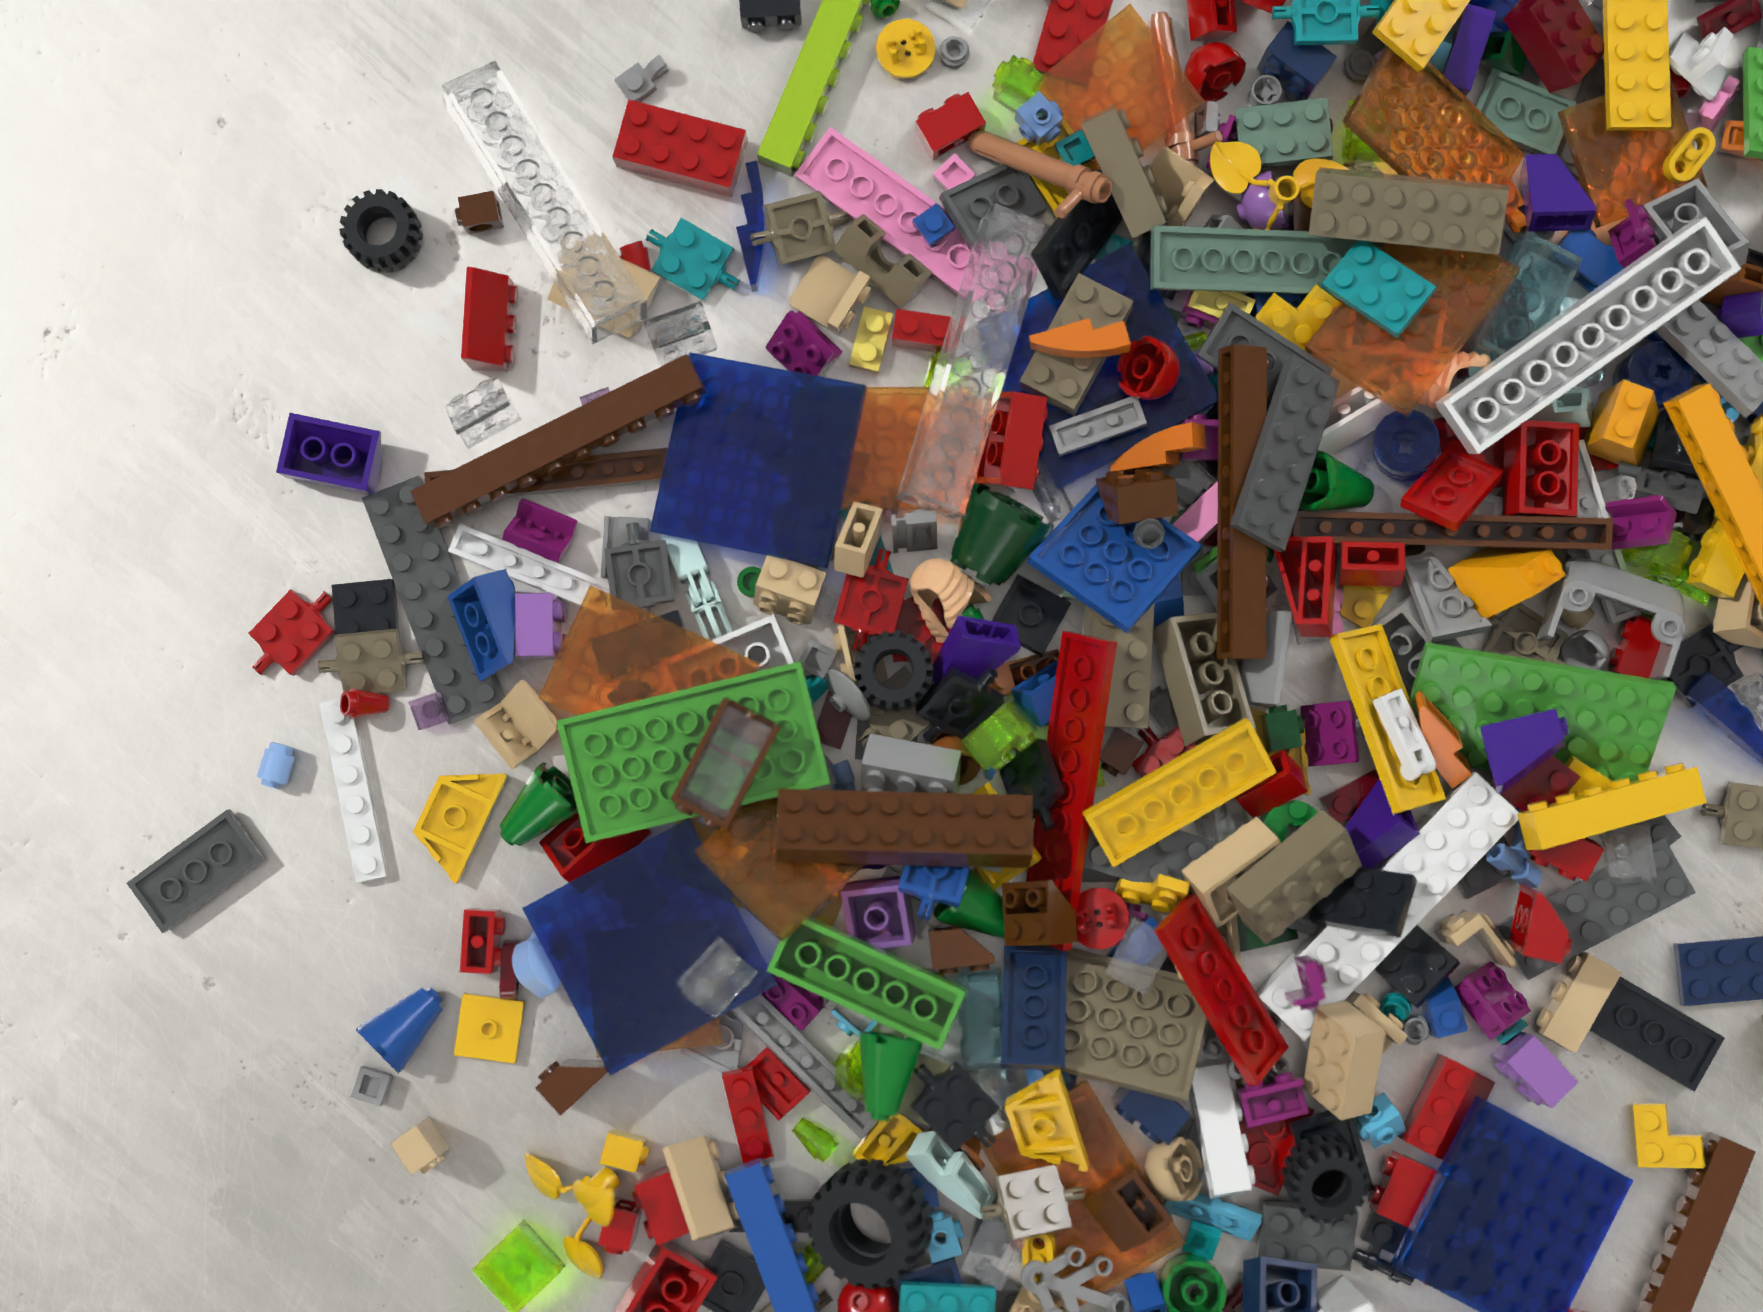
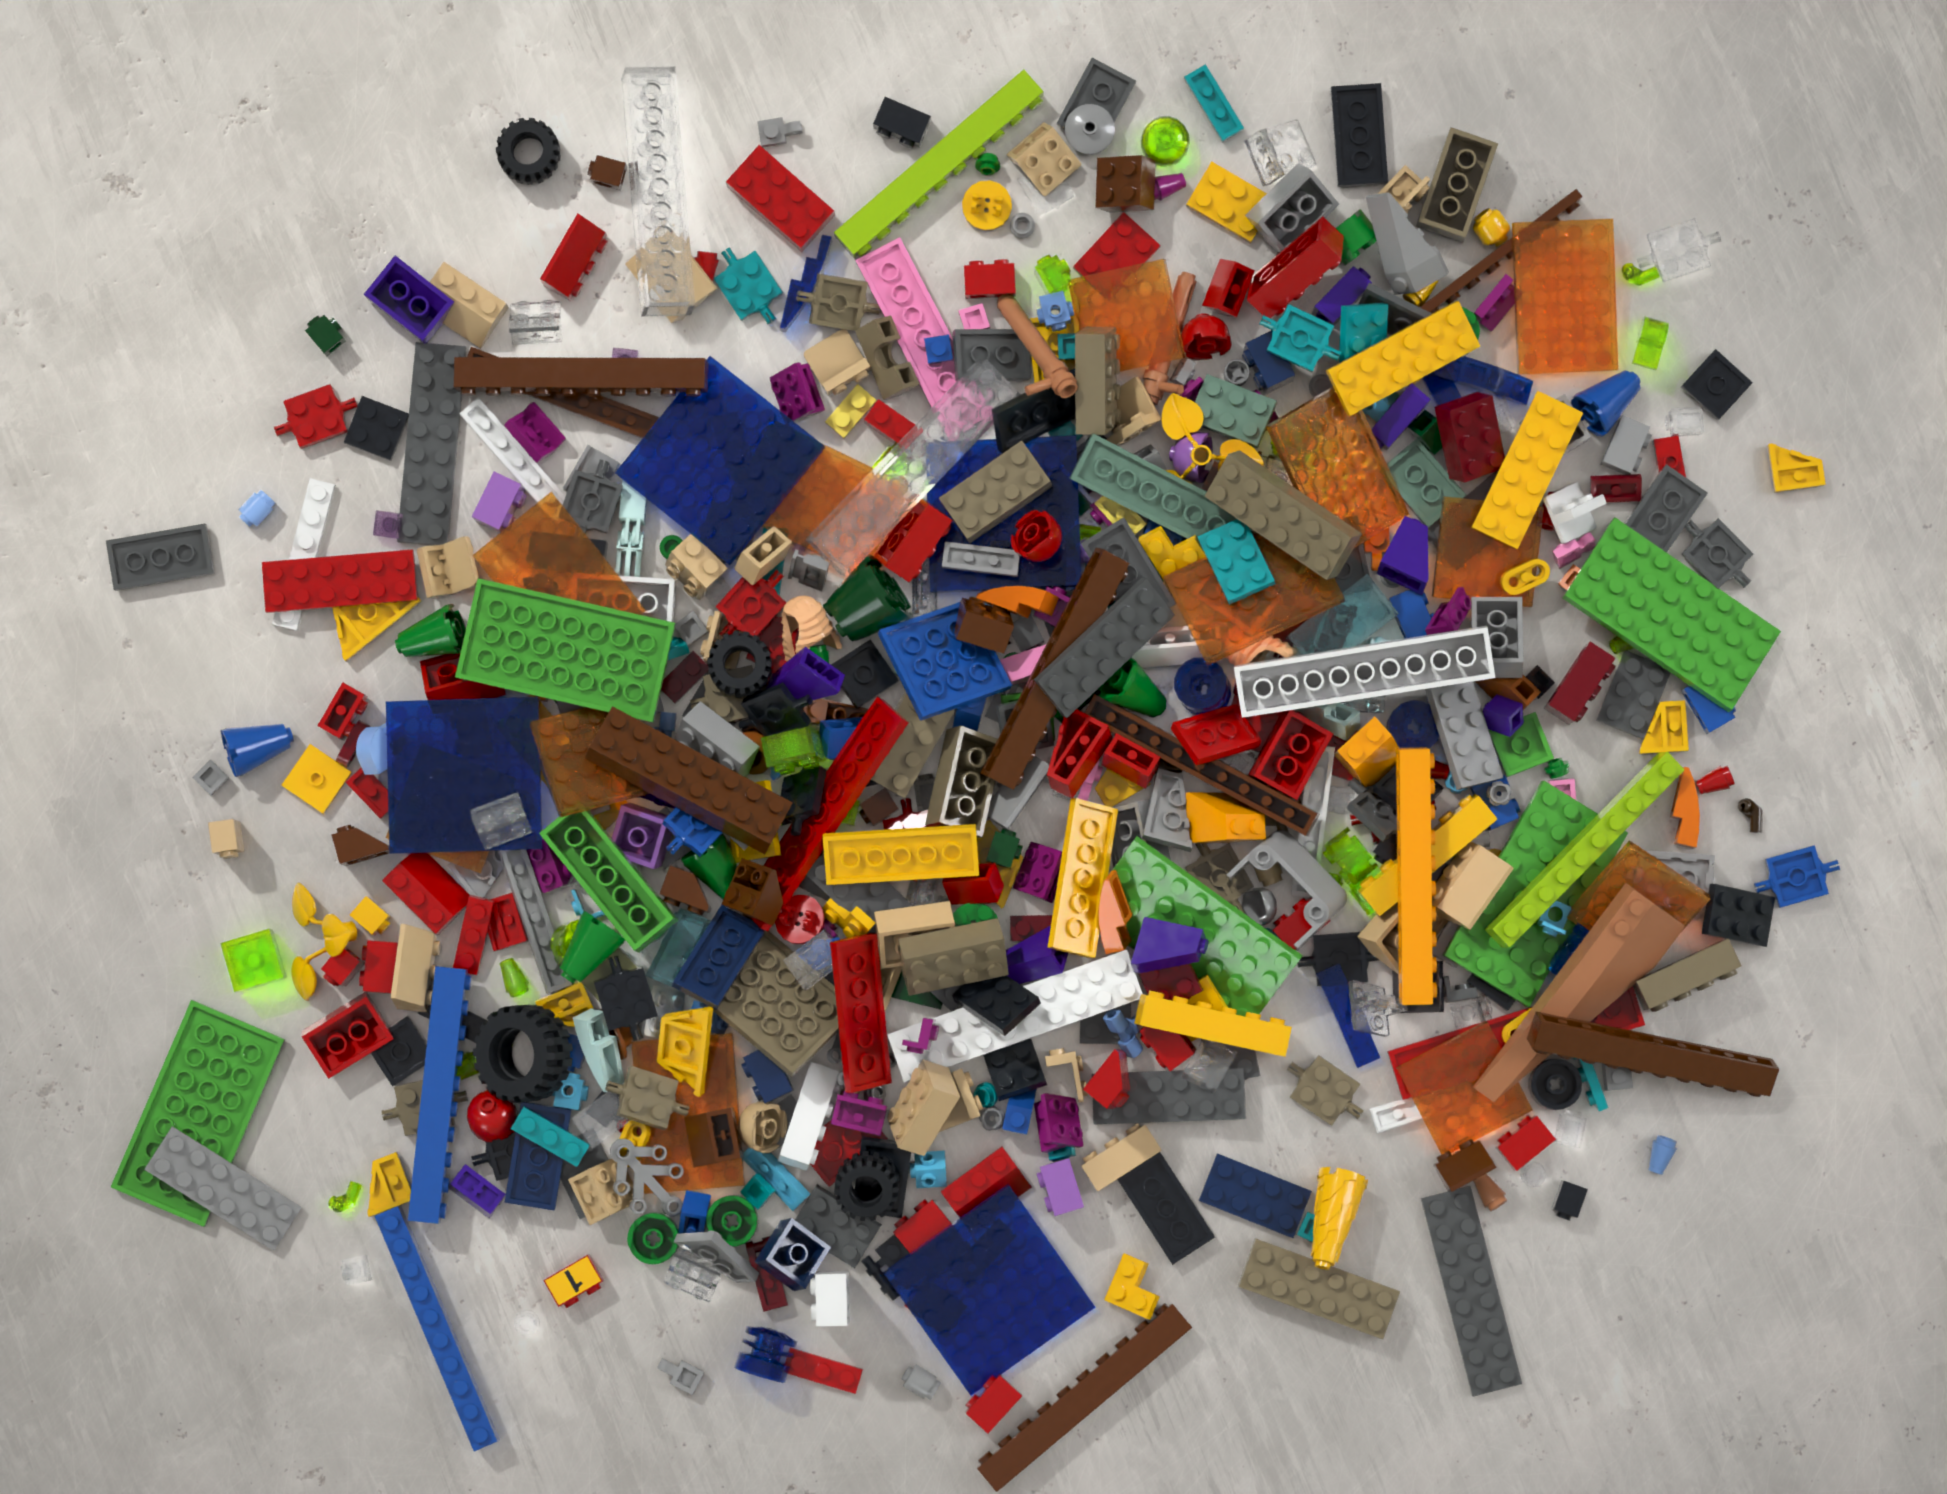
camera: 30 degrees right, 0 degrees up
dark tan plate [318,629,424,693] -> none
red cone [340,688,389,719] -> none
blue slope [447,569,515,681] -> none
clear bracket [644,301,718,367] -> none
clear door [670,697,782,831] -> none
light grey dish [825,669,871,721] -> none
orange slope [1029,318,1131,358] -> none
dark grey plate [1133,518,1165,549] -> none
white plate [1372,689,1436,781] -> none
magenta bracket [1605,495,1677,550] -> none
none -> red plate [262,549,418,613]
none -> dark green brick [305,315,346,357]
none -> red plate [346,767,399,819]
none -> red slope [382,846,470,935]
none -> tan slope [430,262,509,349]

